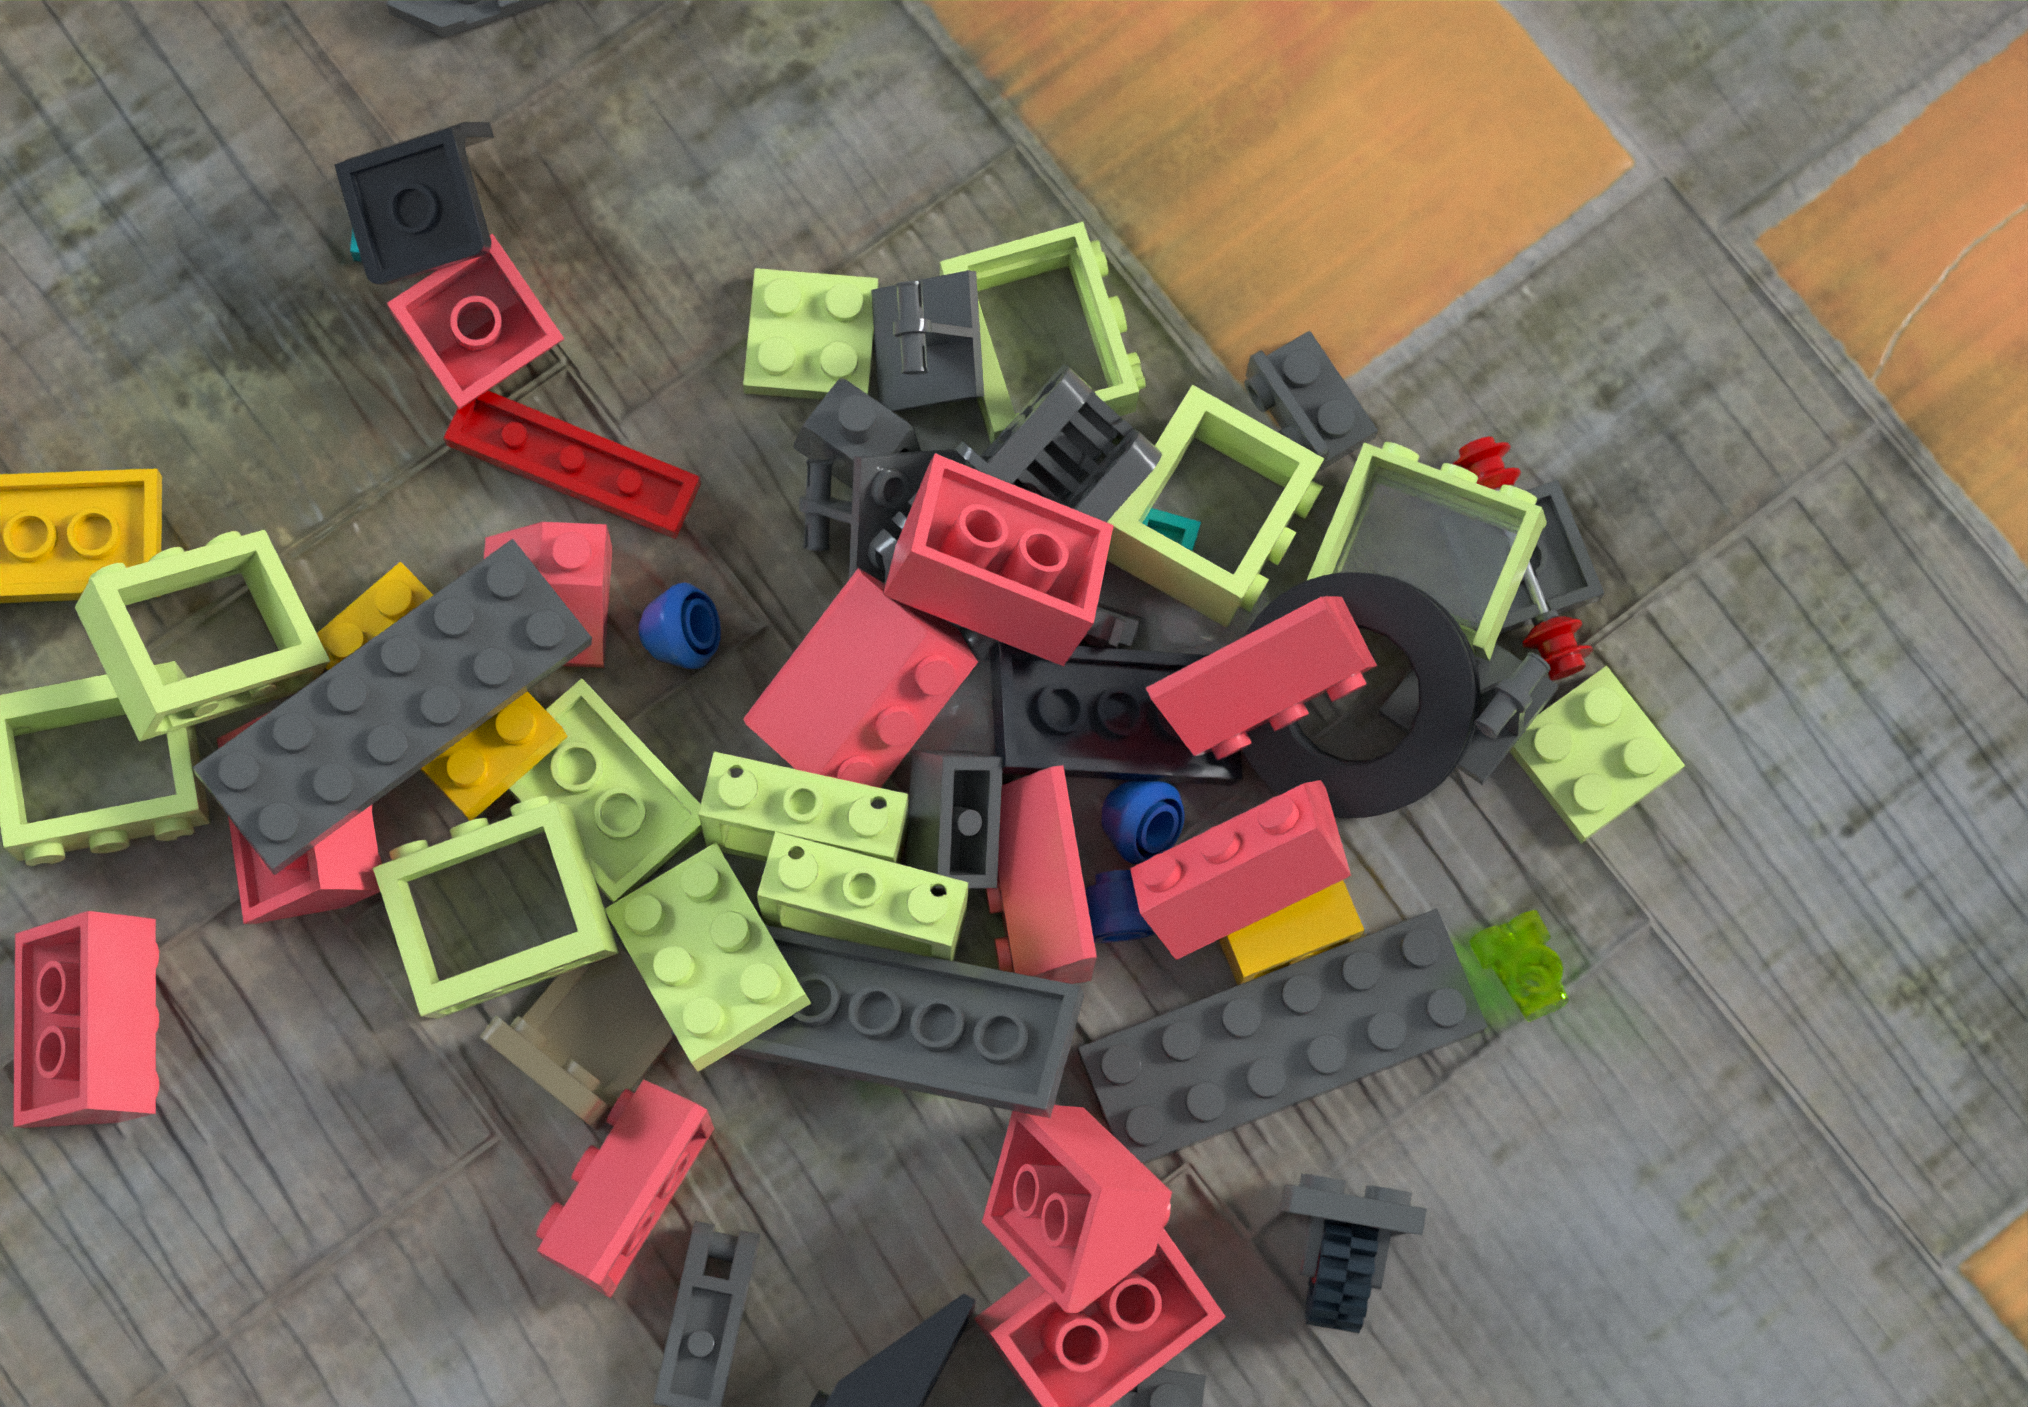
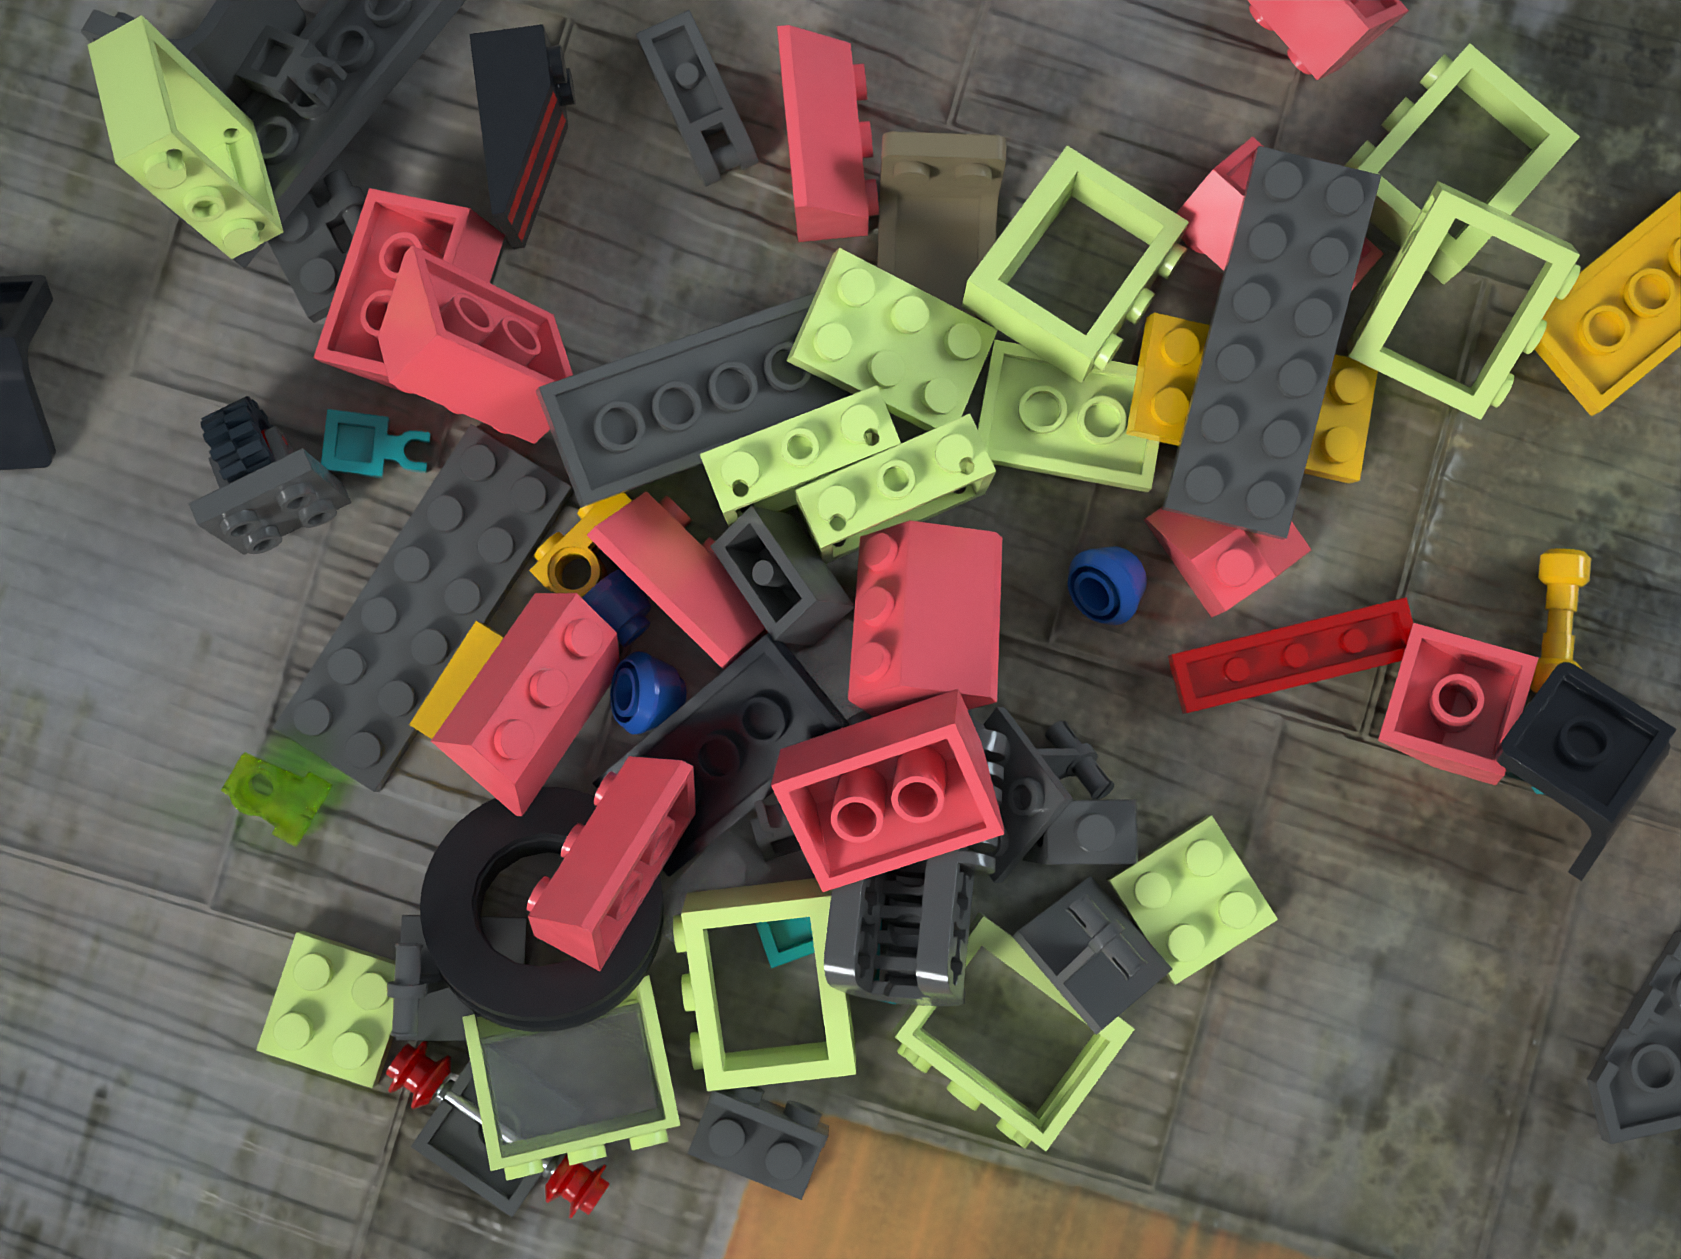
camera: 150 degrees right, 10 degrees up
none -> teal plate [321,409,431,478]
none -> yellow plate [529,493,632,598]
none -> yellow piece [1530,548,1591,694]

